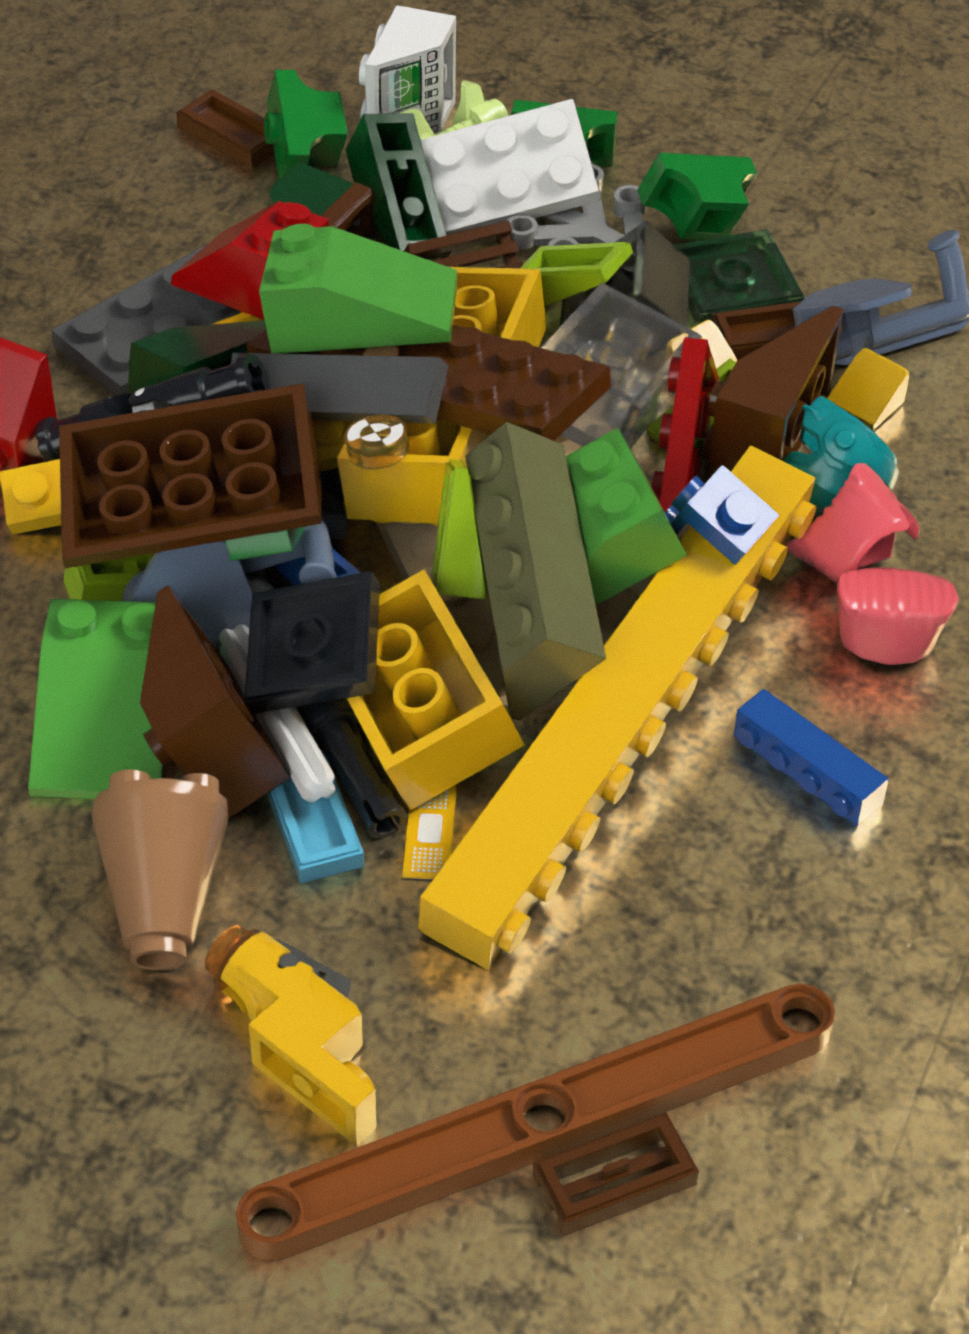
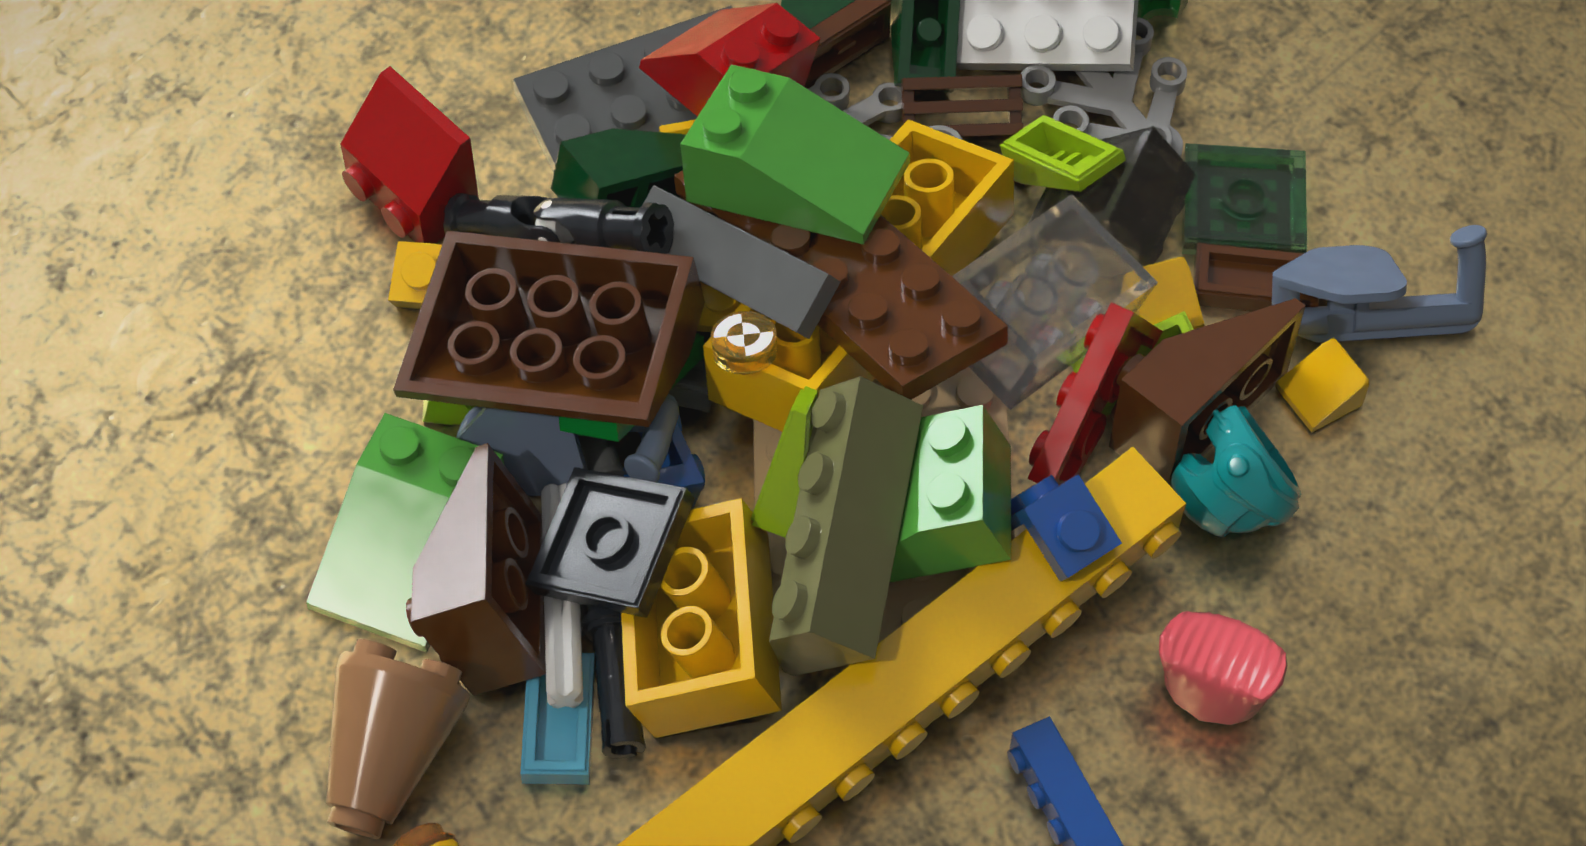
camera: 20 degrees right, 10 degrees up
yellow sticker [402,784,457,880] -> none
green brick [637,153,757,241] -> none
coral hair [786,463,920,584] -> none

